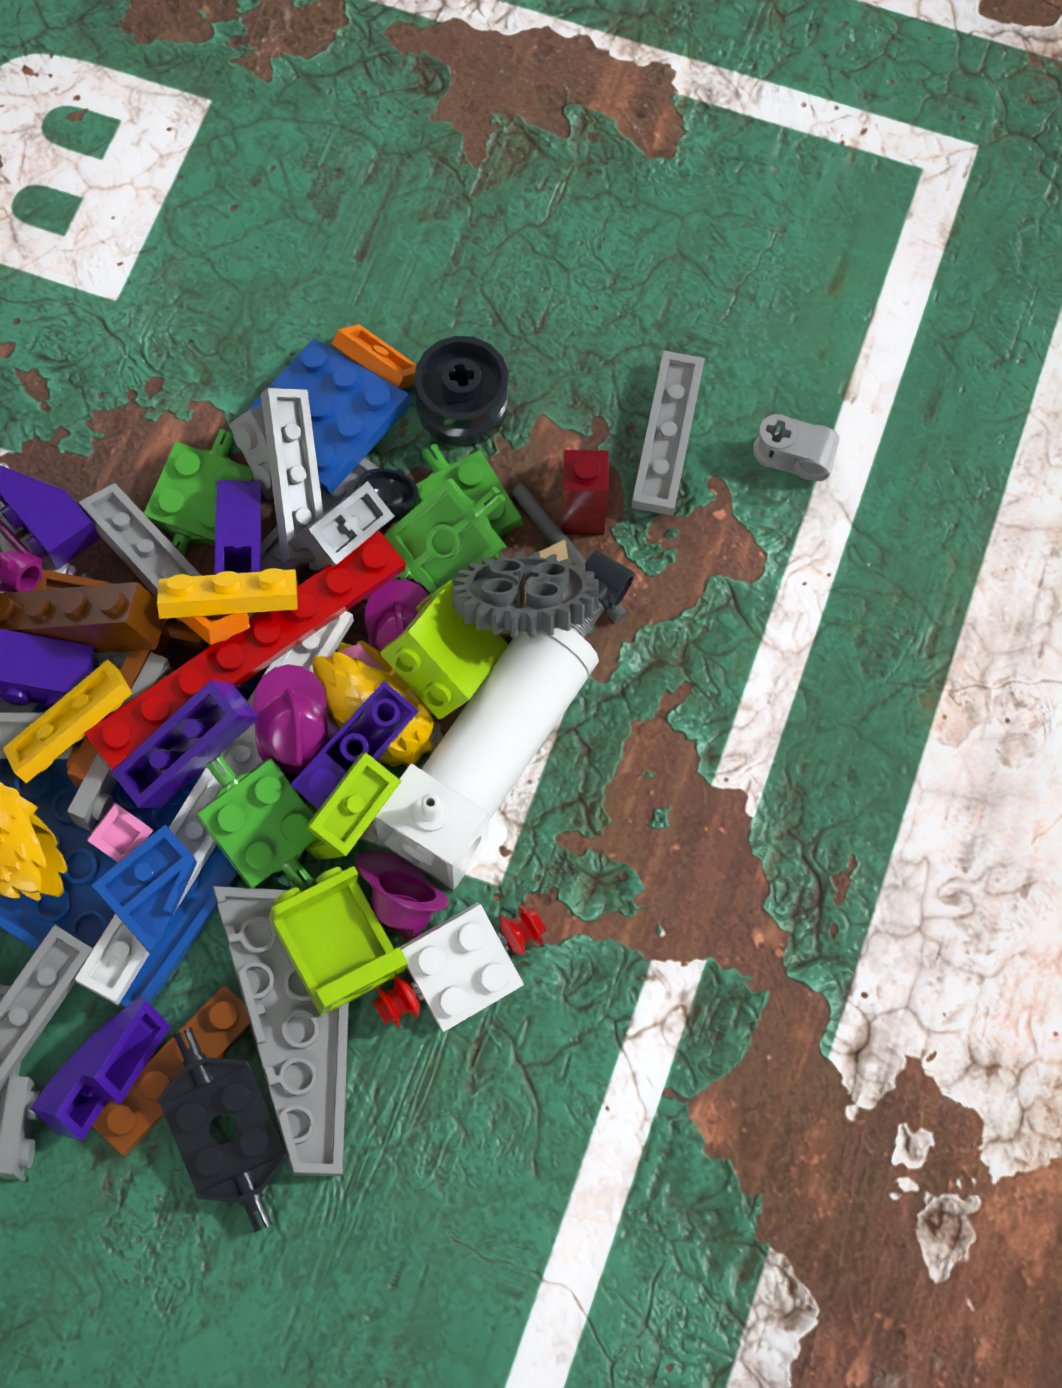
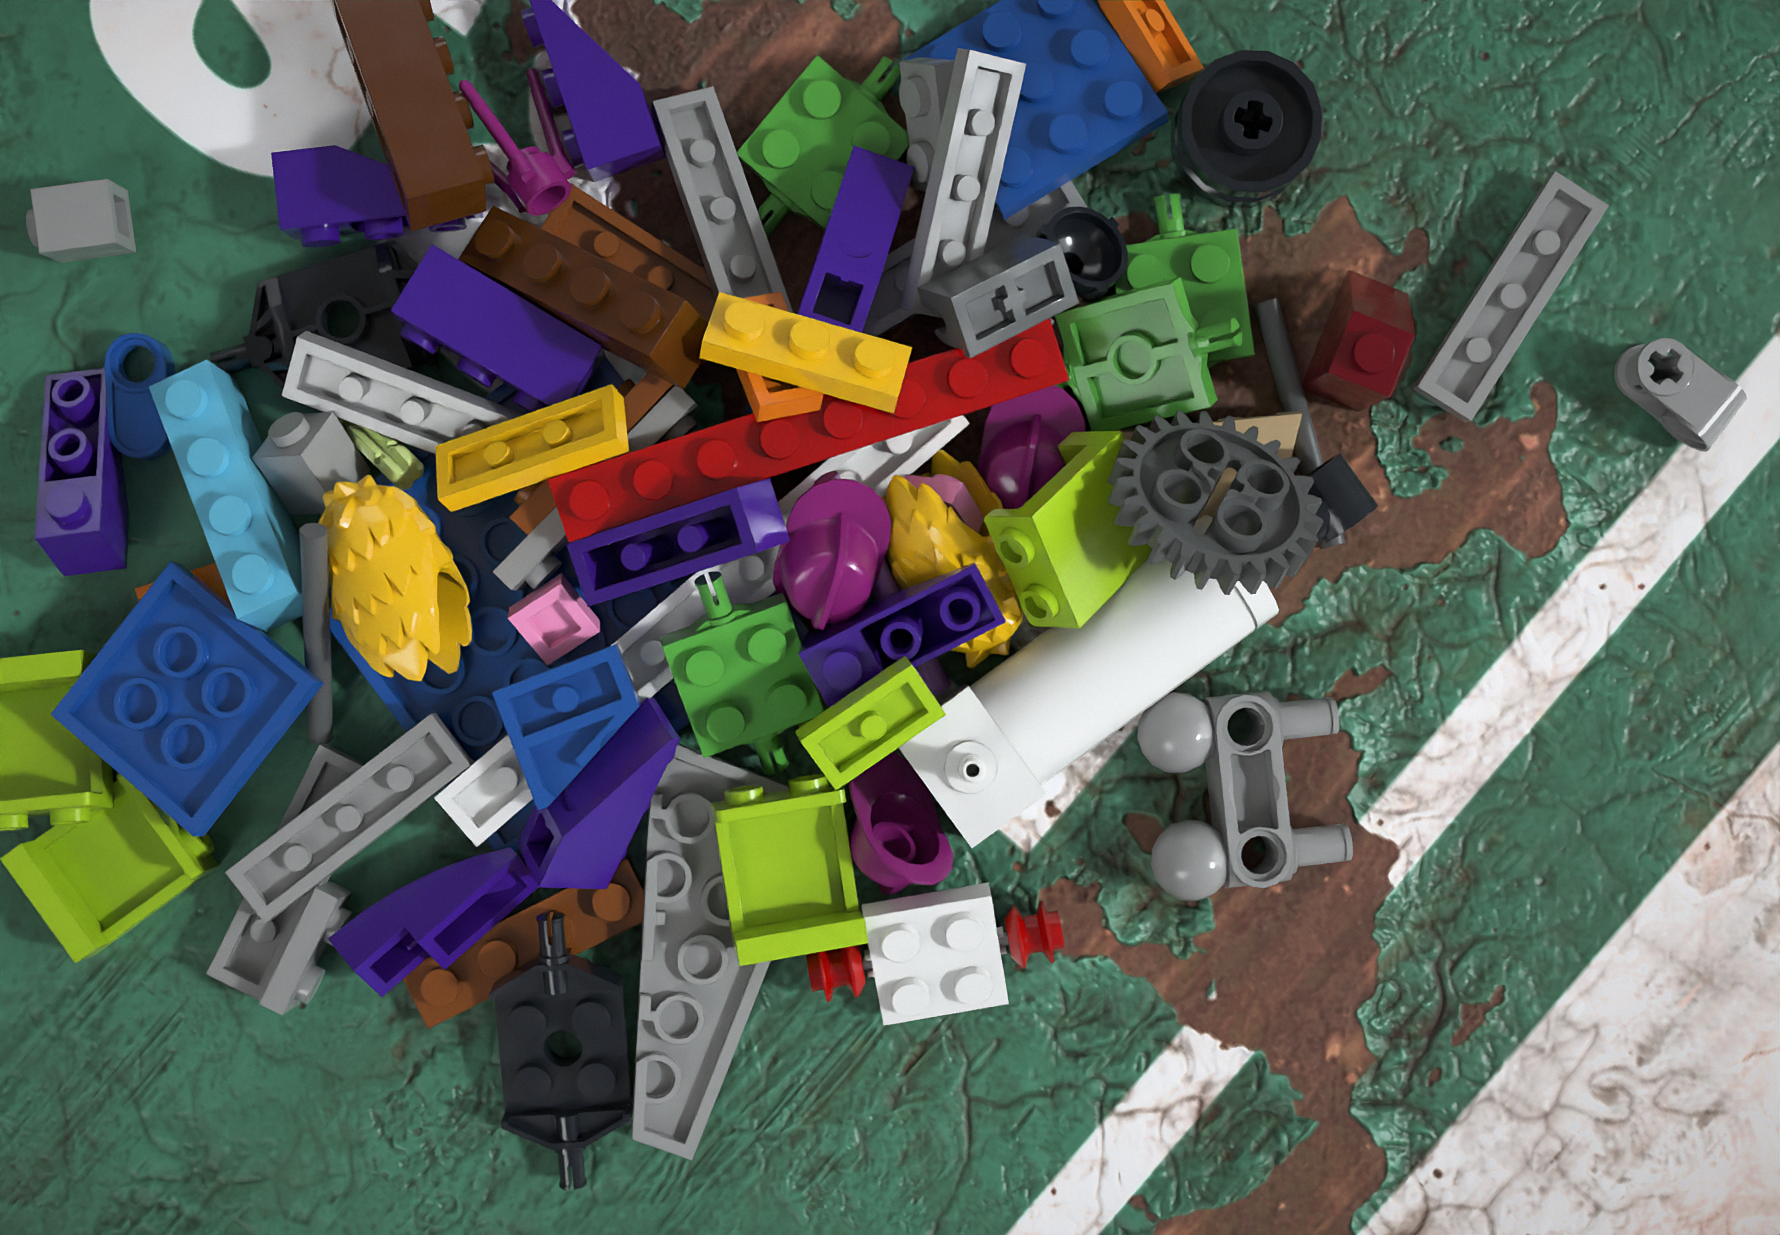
camera: 25 degrees right, 20 degrees up
none -> dark purple slope [517,698,680,889]
none -> light grey piece [1137,691,1353,901]

